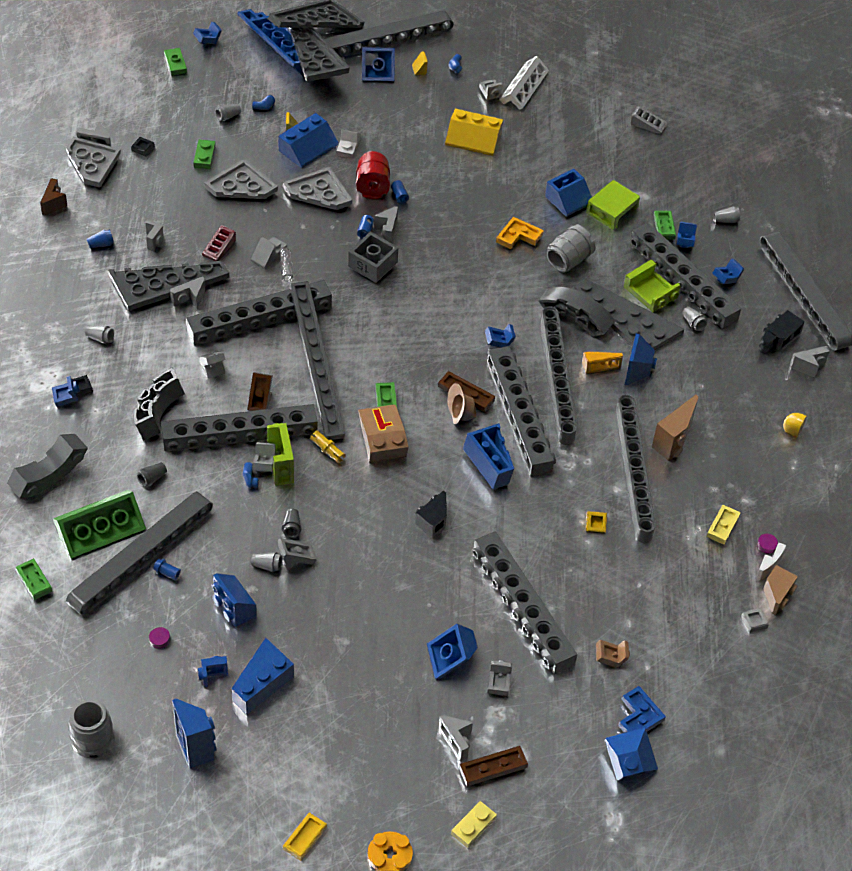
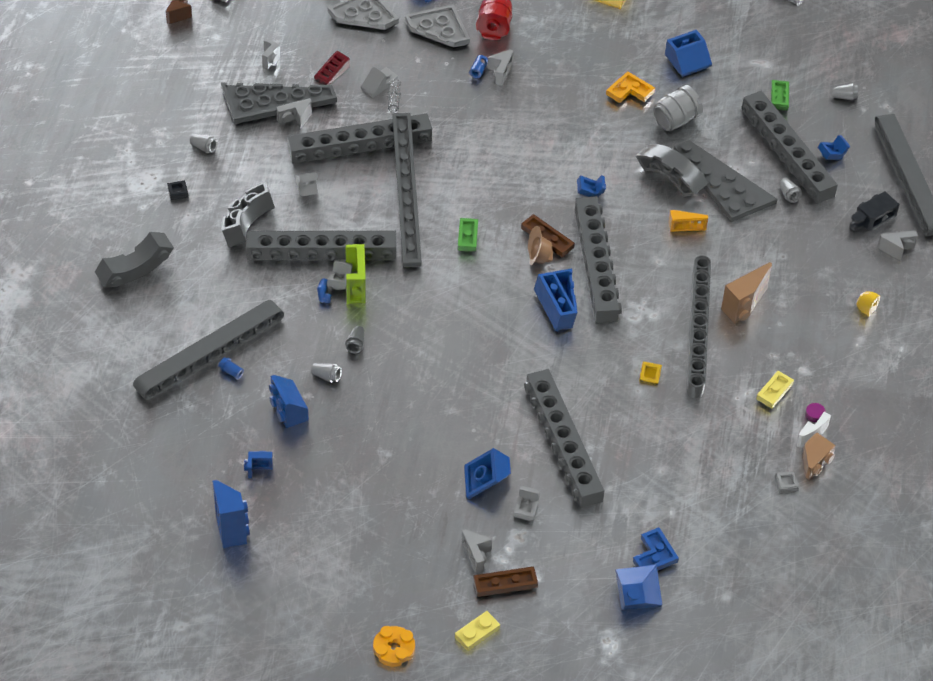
camera: 10 degrees right, 0 degrees up
bright green plate [15,558,53,600] -> none
blue bracket [52,376,80,407] -> none
bright green slope [53,490,146,558] -> none
light grey piece [68,699,114,757] -> none
blue cone [87,229,114,249] -> none
dark grey cone [137,462,167,486] -> none
magenta tile [149,627,171,649] -> none
blue wedge [232,638,294,715] -> none
reddish brown slope [247,372,273,411] -> none
light grey slope [278,538,317,571] -> none
yellow tile [283,812,327,861] -> none
yellow pin [310,430,346,463] -> none
dark grey brick [348,232,399,283] -> none
medium nougat slope [358,404,409,463] -> none
blue piece [391,180,409,204] -> none
black slope [415,490,447,538] -> none
dark grey beam [541,307,577,445] -> none
lime panel [586,180,640,230] -> none
medium nougat bracket [596,640,630,668] -> none
lime panel [623,259,681,312] -> none
blue slope [624,333,657,385] -> none
blue bracket [677,222,697,248] -> none

